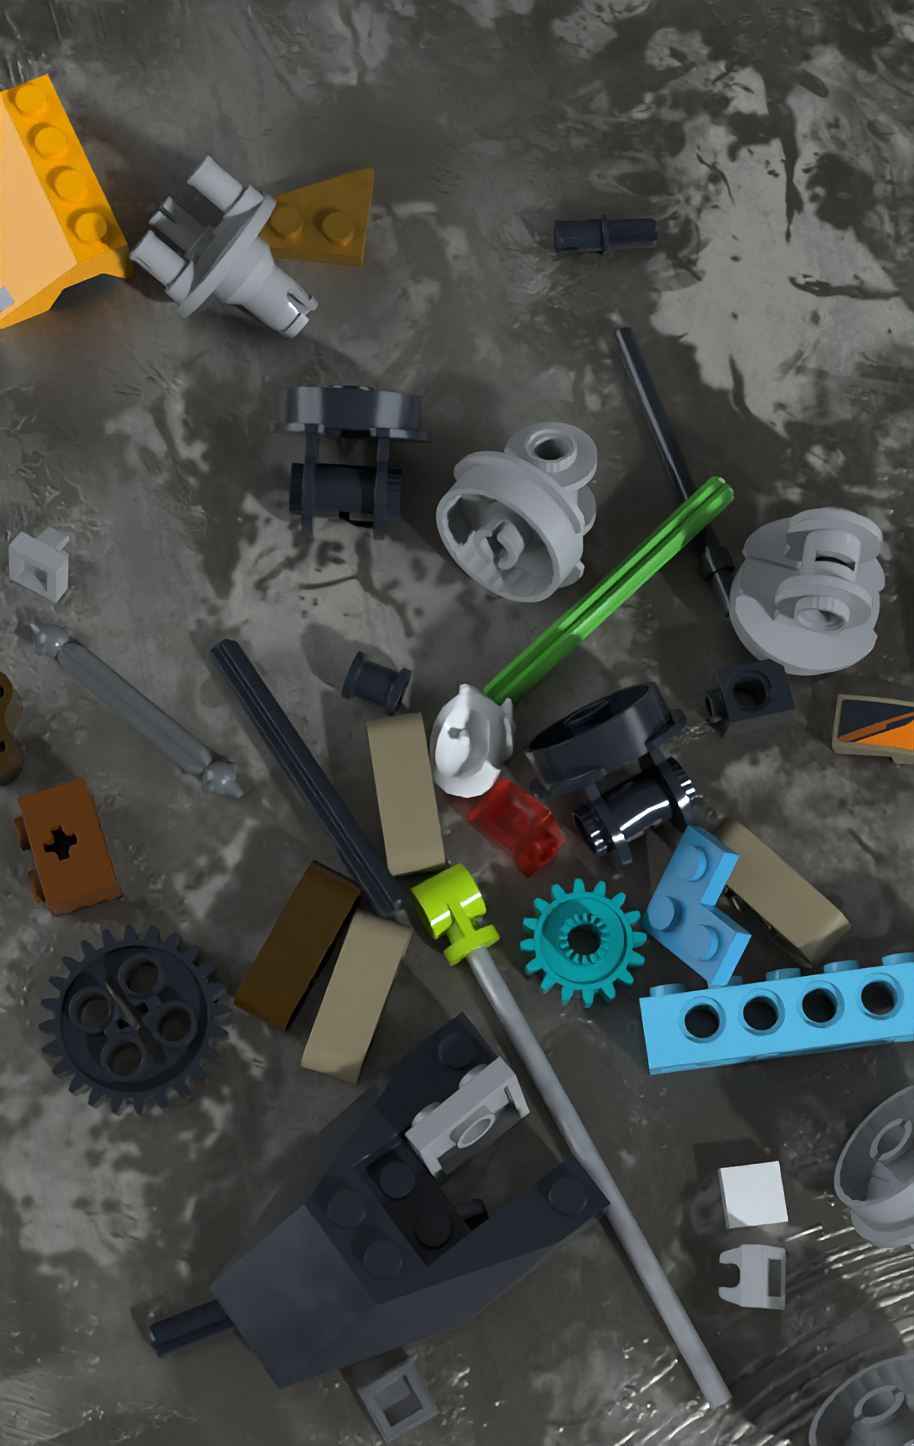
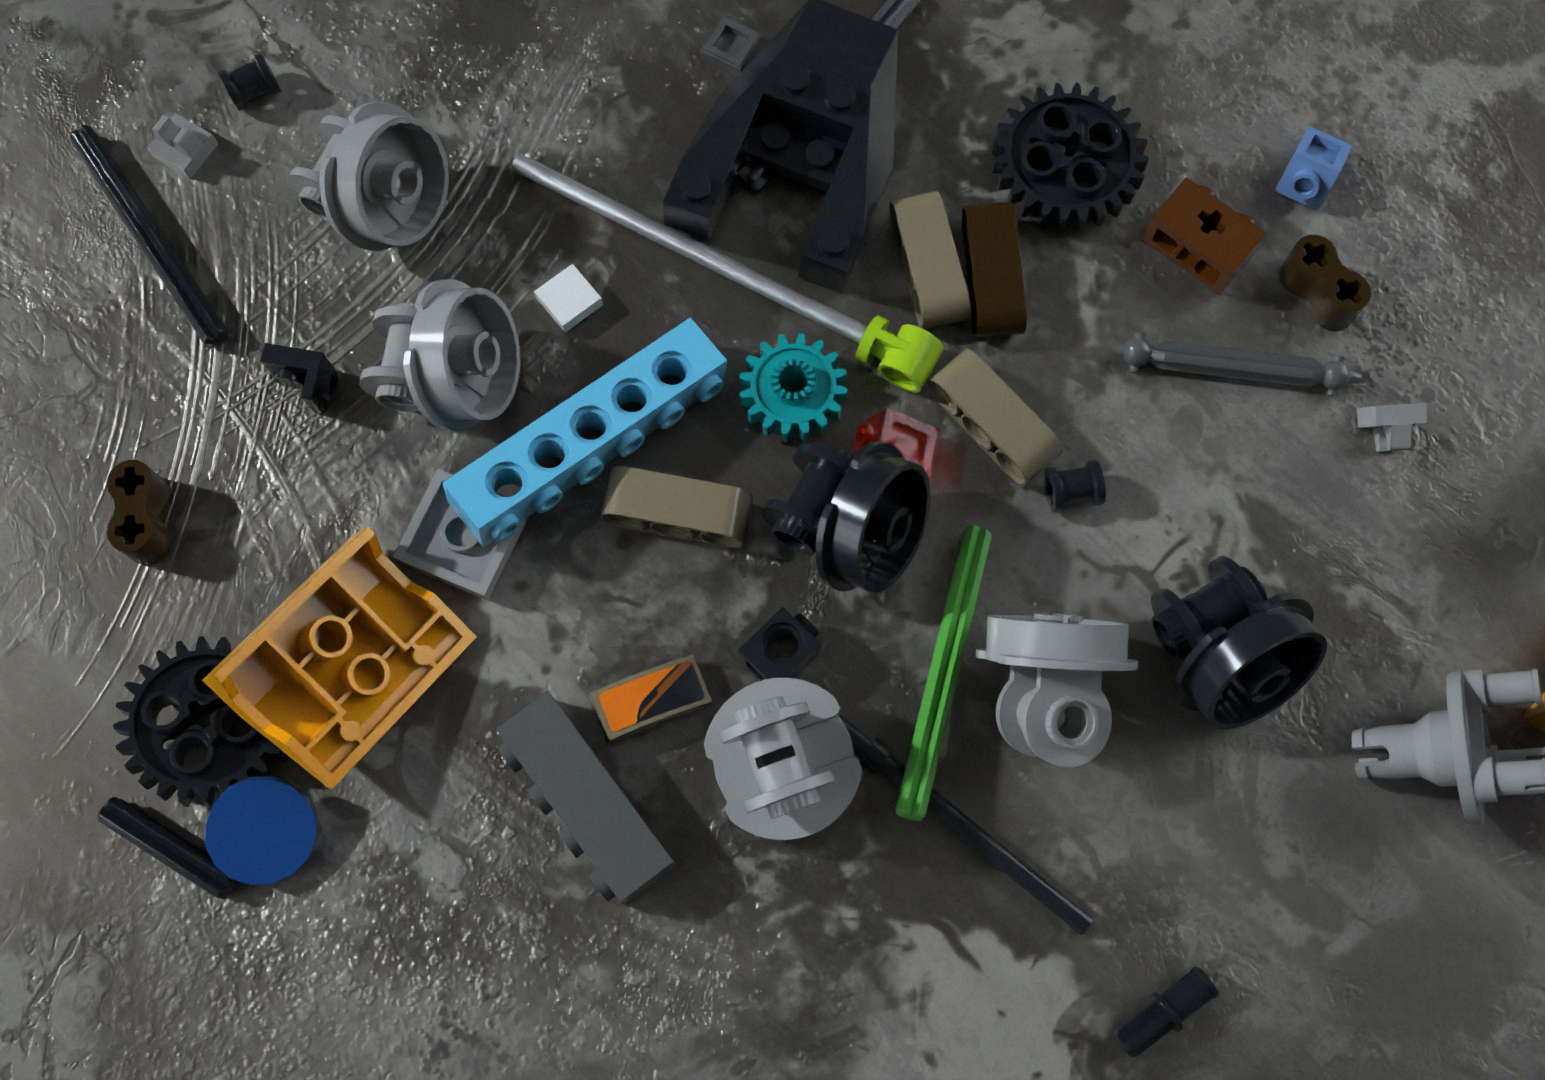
camera: 155 degrees right, 0 degrees up
black axle [209,639,408,918] -> none
pearl gold wing [259,168,374,267] -> none
light grey plate [405,1056,530,1186] -> none
white hat [429,684,516,798] -> none
dark azure plate [639,825,752,986] -> none
light grey tile [719,1244,786,1310] -> none

